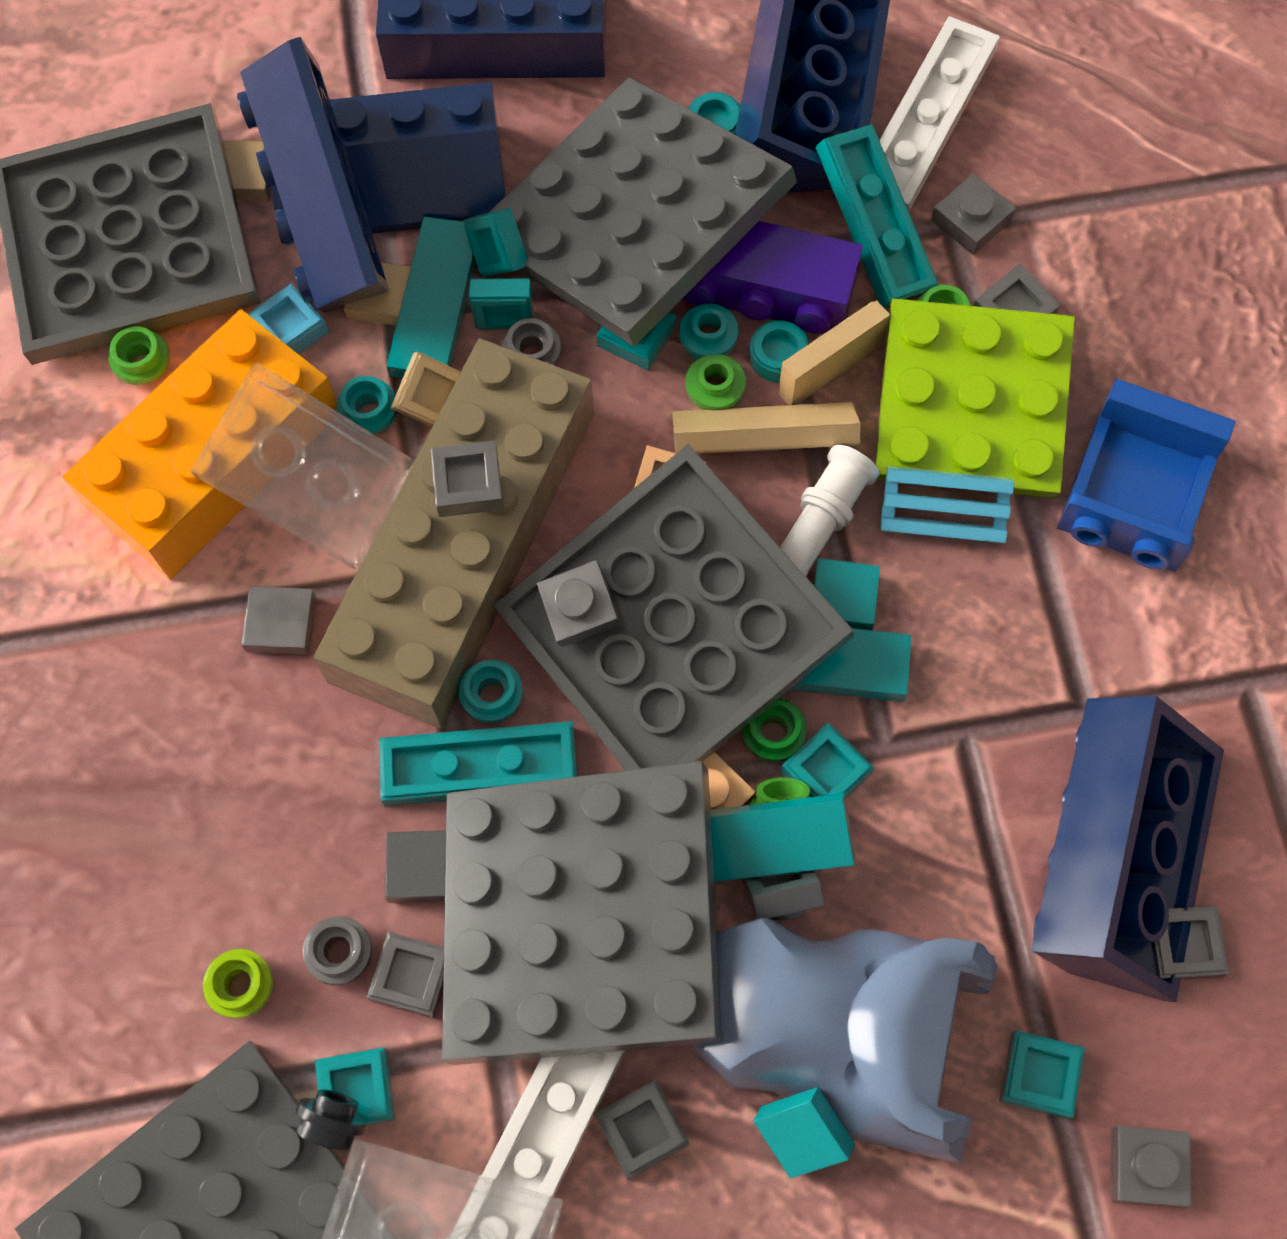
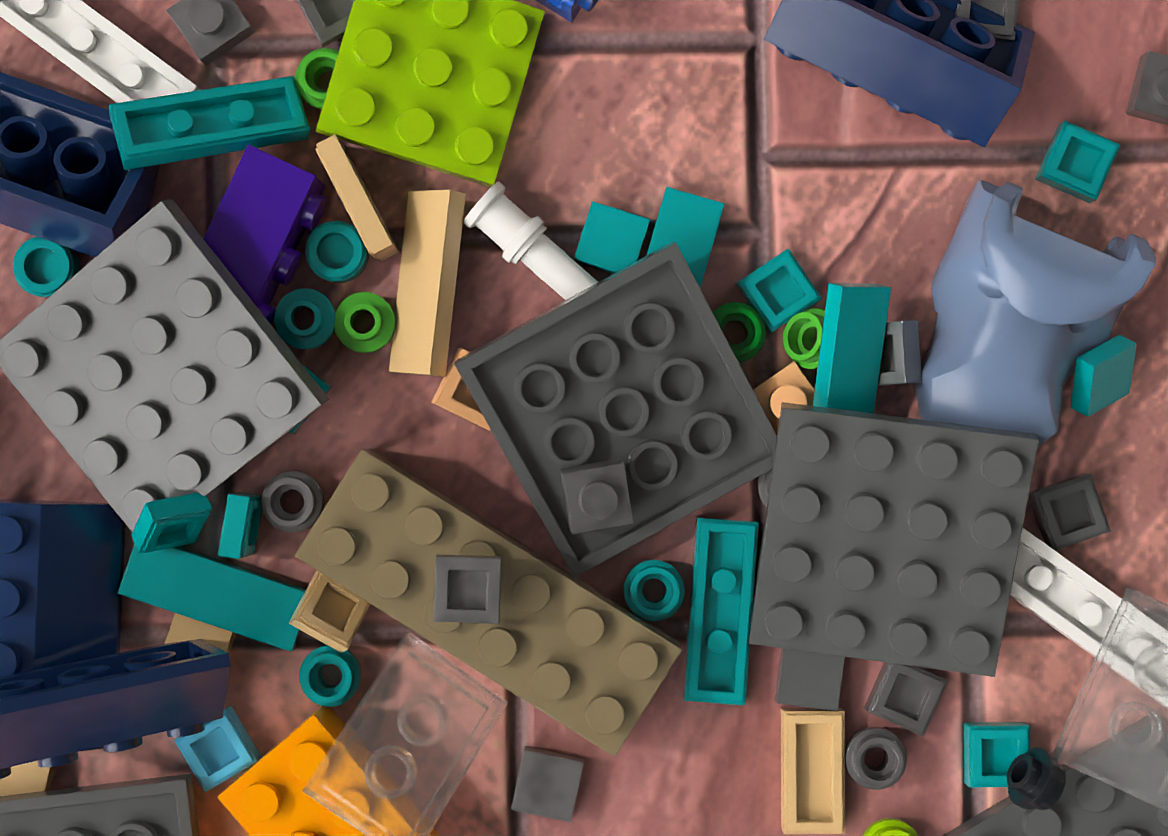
camera: 85 degrees left, 20 degrees up
medium azure tile [880,466,1014,543] -> none
none -> tan tile [781,708,845,834]

